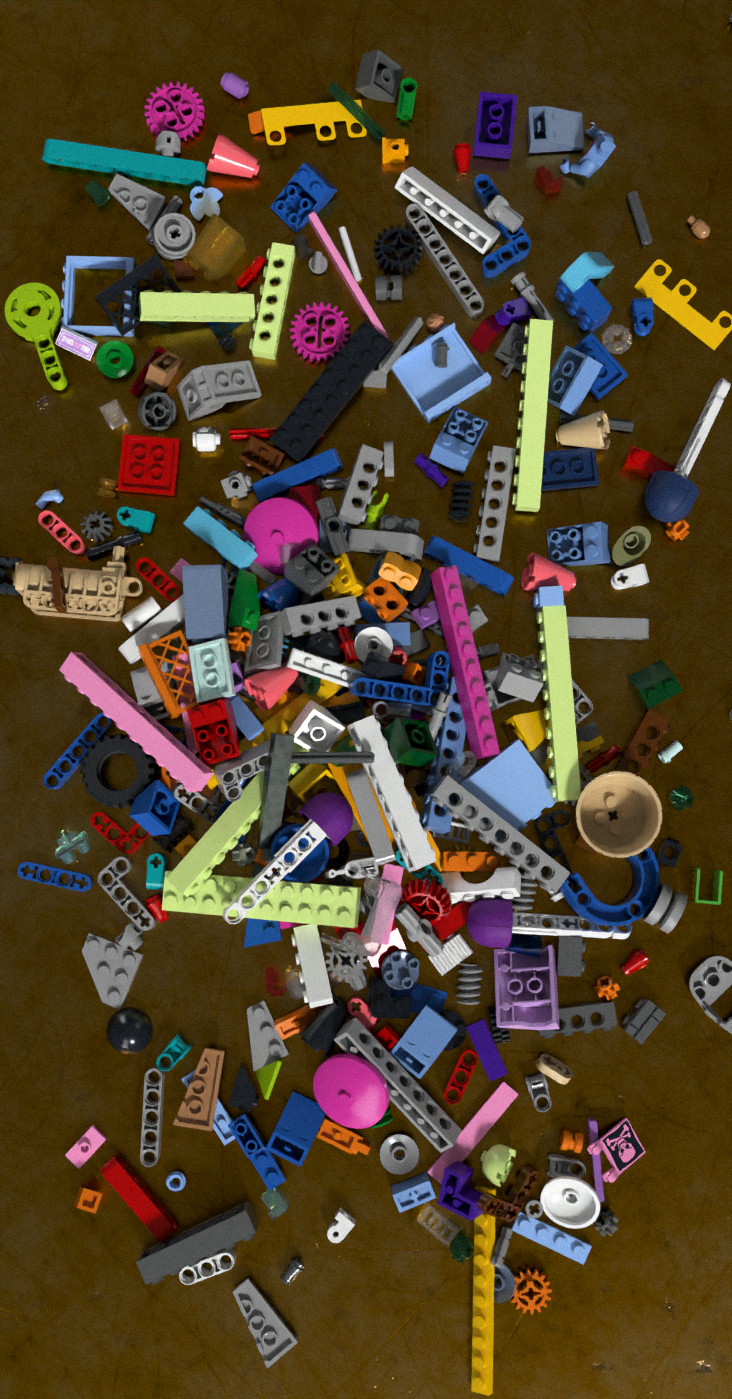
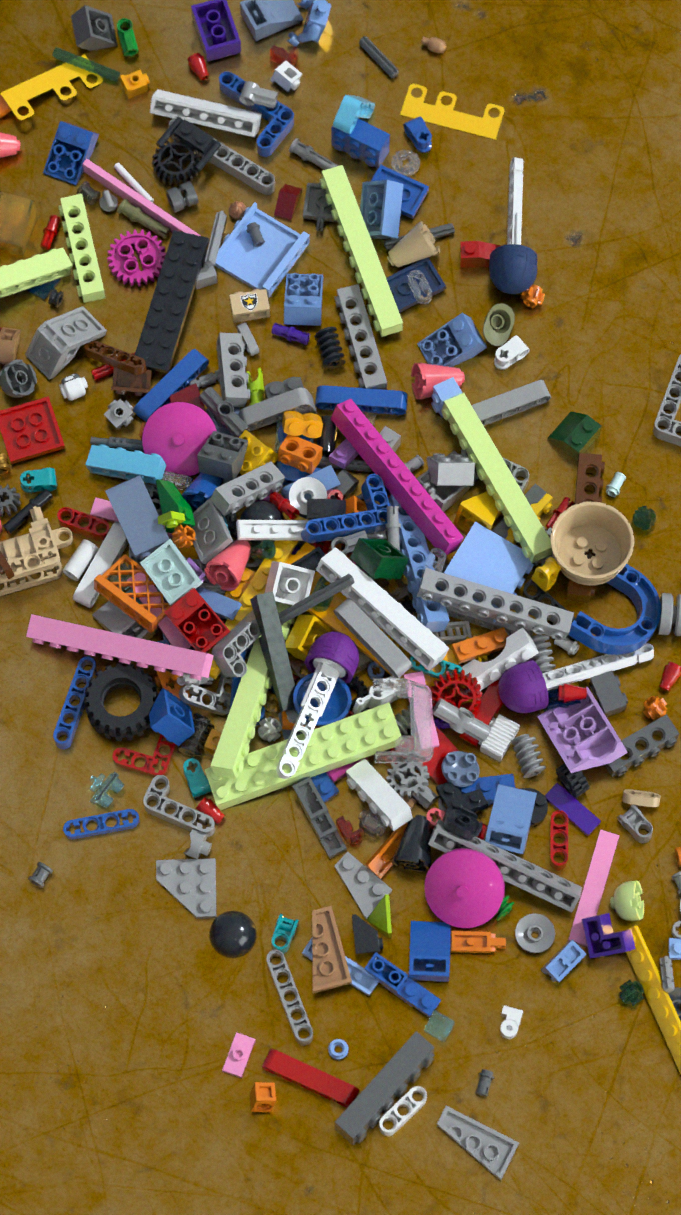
camera: 30 degrees left, 15 degrees down
clear slope [416,1204,461,1247] -> none
reddish brown beam [477,1166,539,1222] -> none
dark purple piece [494,297,532,326] -> none
black brick [655,837,683,868] -> none
none -> reddish brown beam [84,341,146,375]
none -> olive pin [117,199,170,239]
none -> black plate [156,116,221,172]
none -> lime plate [157,511,185,528]
none -> tan brick [230,289,270,323]
none -> white brick [270,61,302,92]
none -> dark grey slope [293,777,347,859]
none -> clear beam [408,270,432,304]
none -> black plate [443,806,483,841]
none -> yellow piece [531,557,561,592]
none -> red cone [558,683,587,702]

